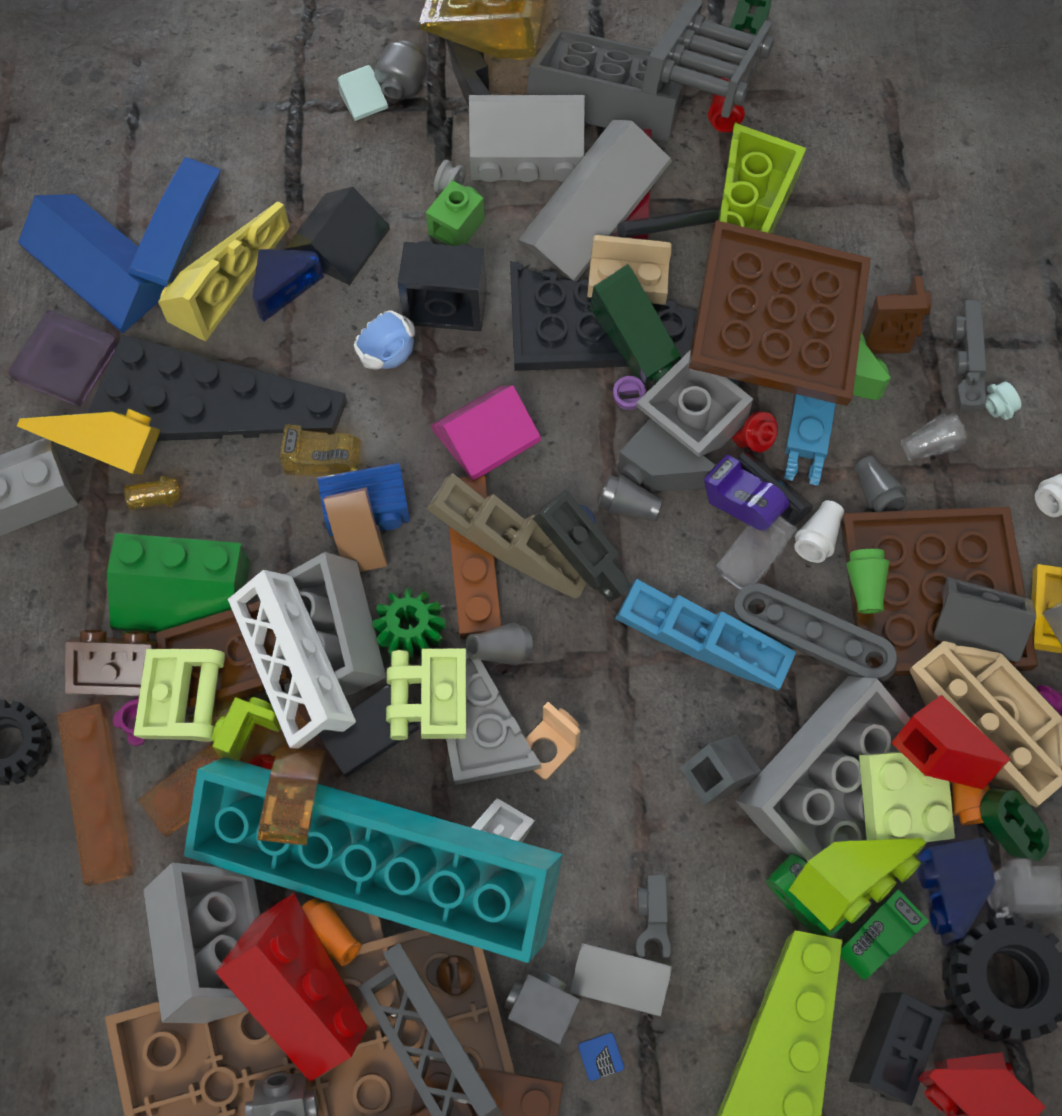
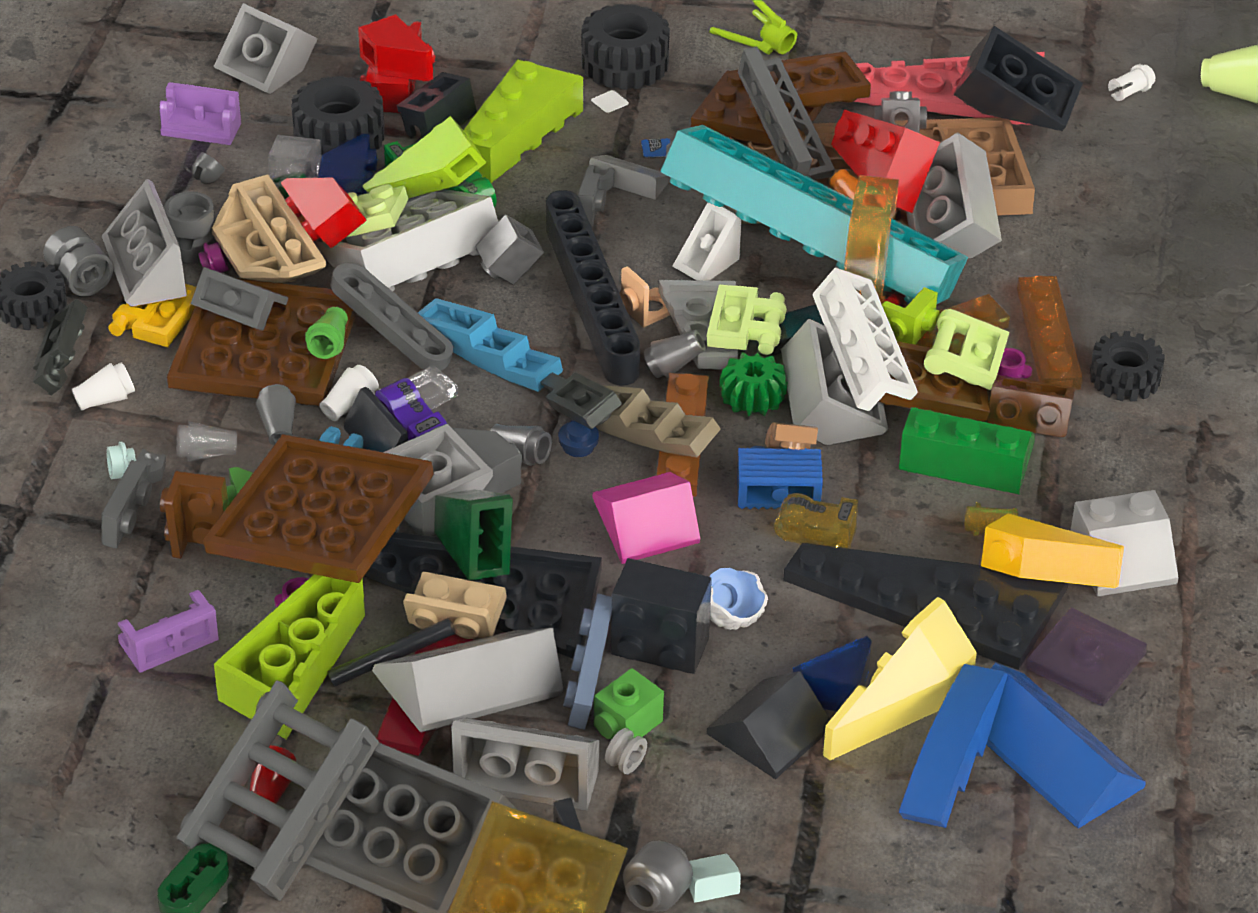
camera: 170 degrees left, 25 degrees down
none -> medium lavender hinge [118,590,219,673]
none -> black beam [546,190,640,386]
none -> sand blue plate [563,594,612,730]

